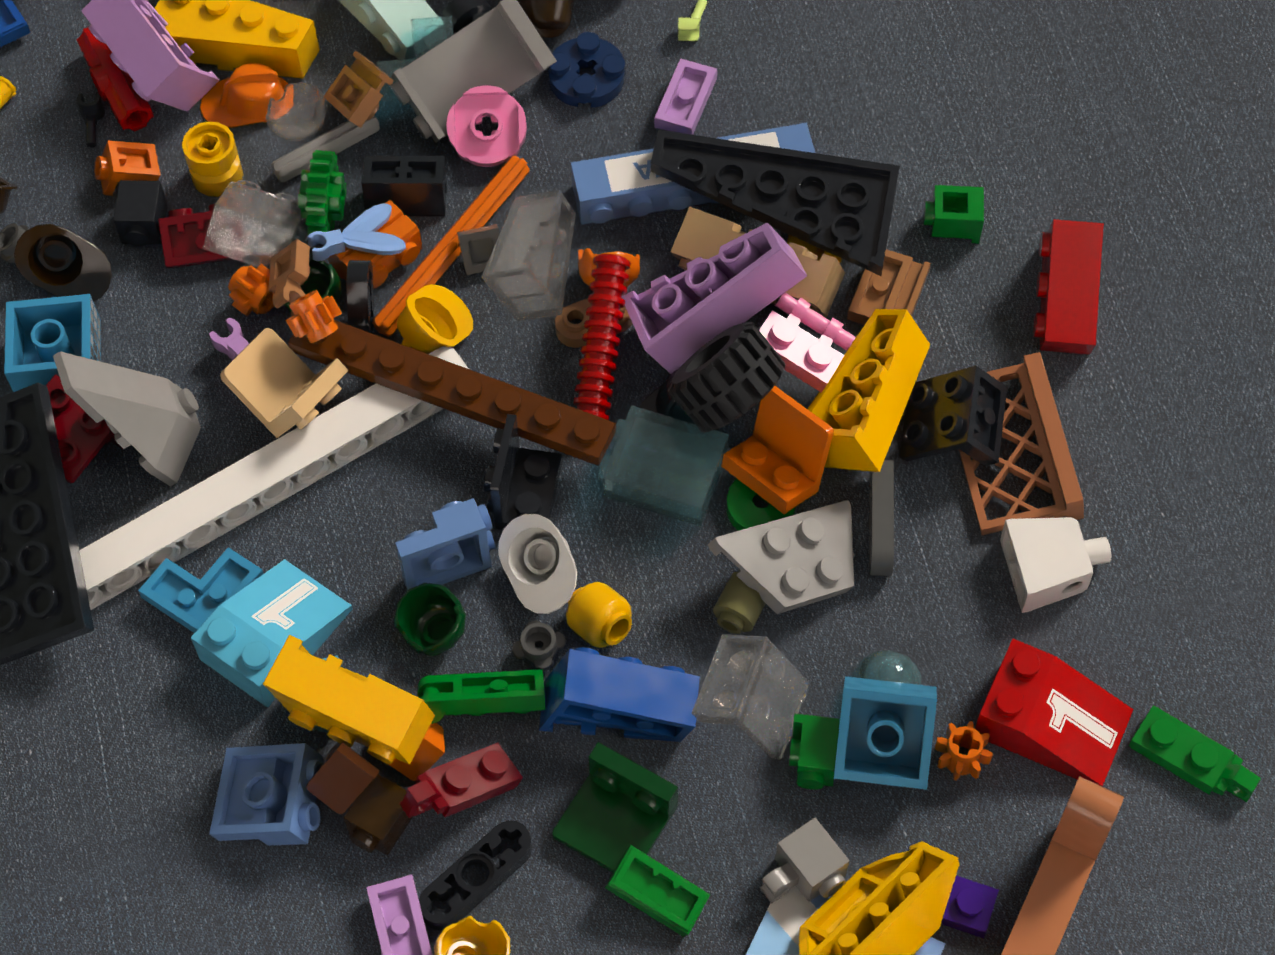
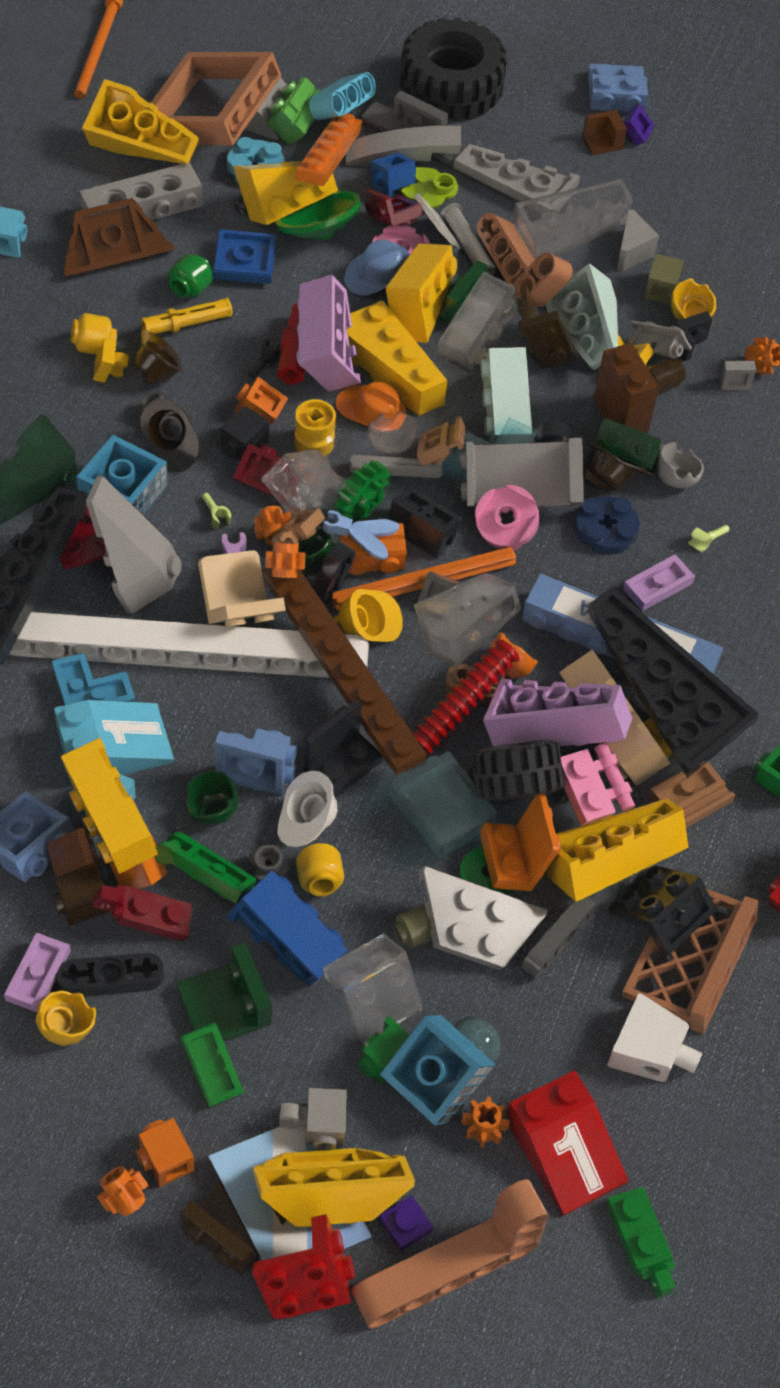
camera: 30 degrees right, 5 degrees down
none -> yellowish green hand [202,493,231,529]

